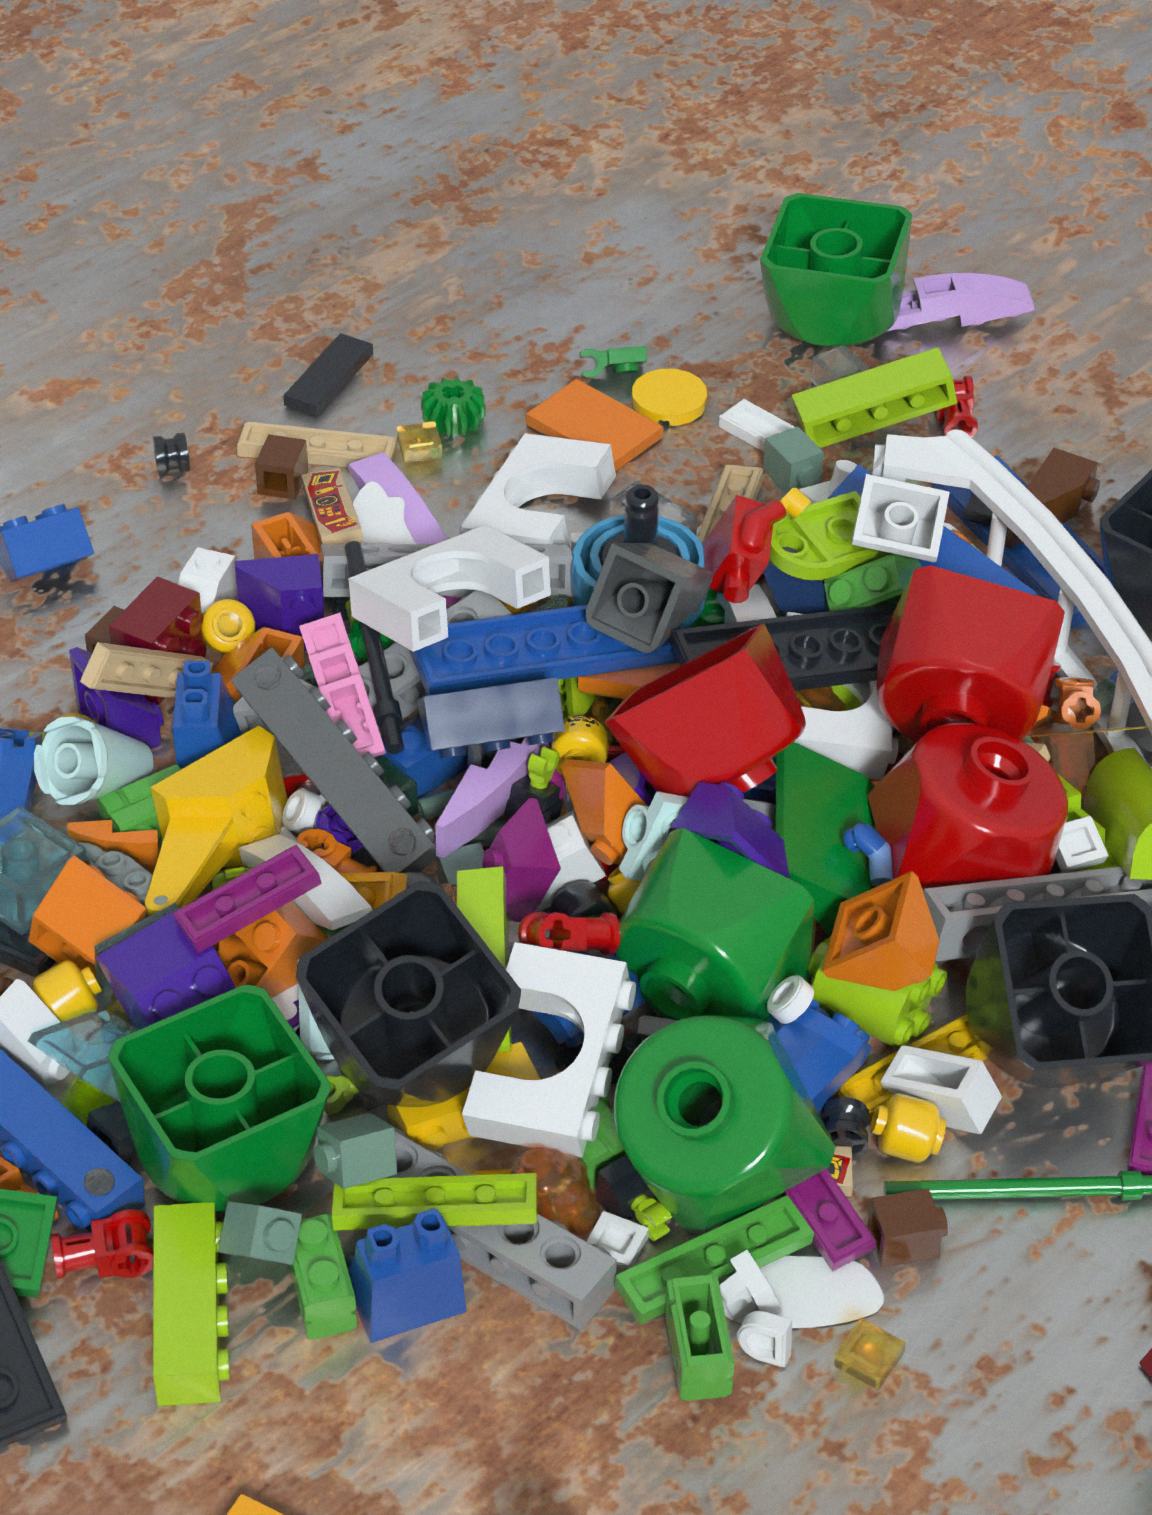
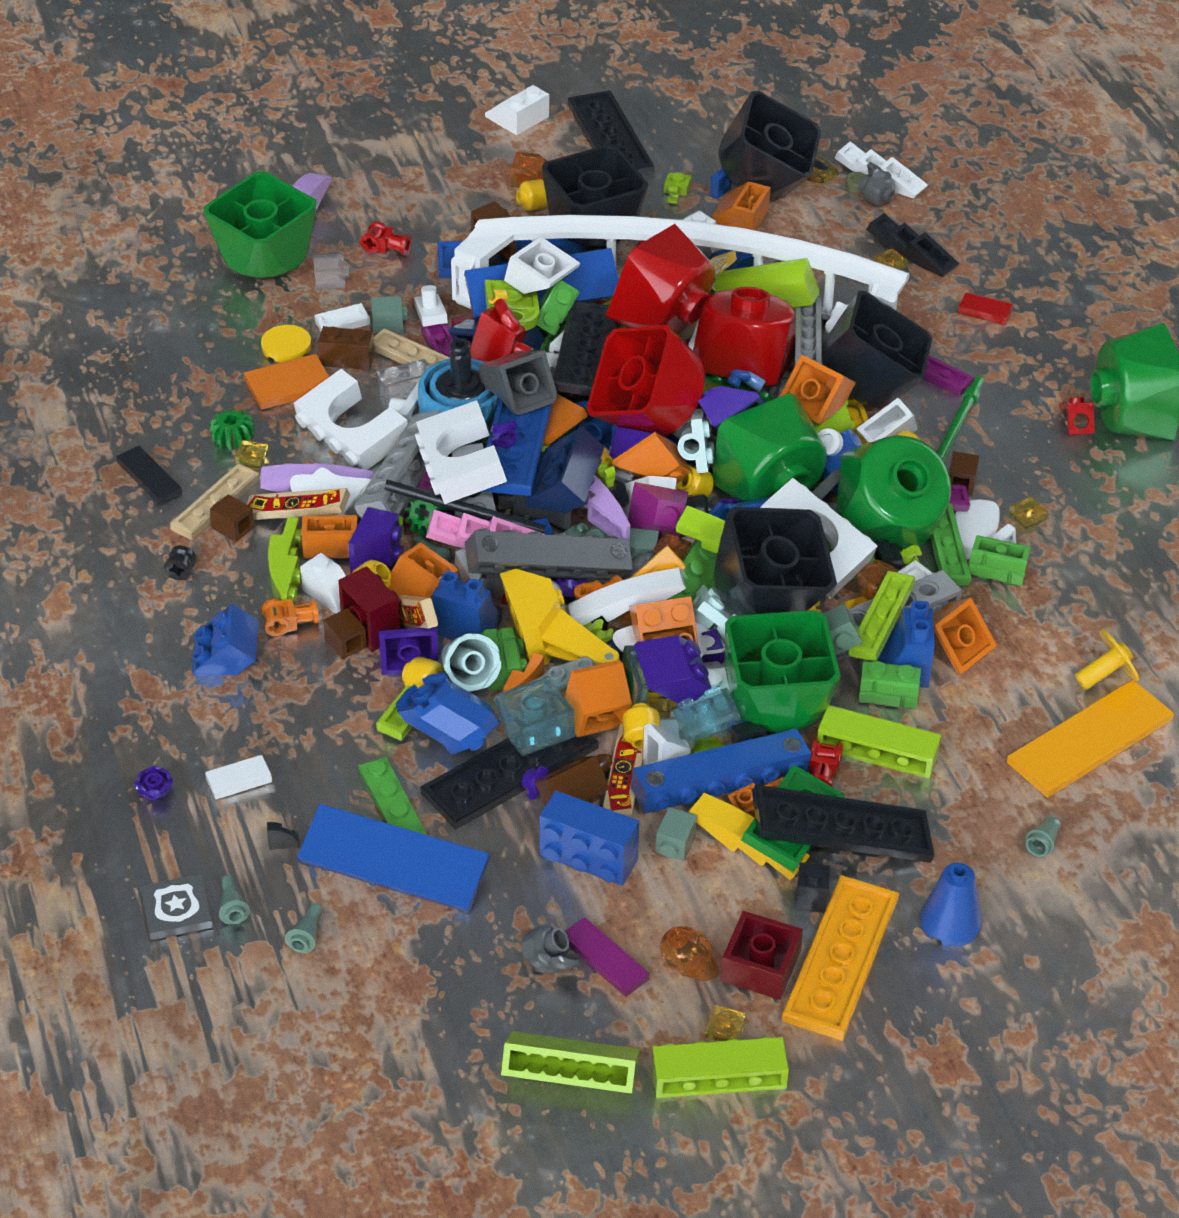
camera: 65 degrees left, 0 degrees up
magenta tile [172,844,322,953] -> none
sand green brick [218,1202,302,1265] -> none
red connector [518,911,621,955] -> none
plate [579,346,647,379] -> none
white tile [719,1250,782,1319] -> none
lime brick [792,347,957,448] -> none
none -> orange connector [261,599,319,636]
none -> lime slope [268,517,302,604]
none -> reddish brown brick [318,326,374,371]
none -> dark purple plate [491,420,518,448]
none -> orange slope [933,597,997,675]

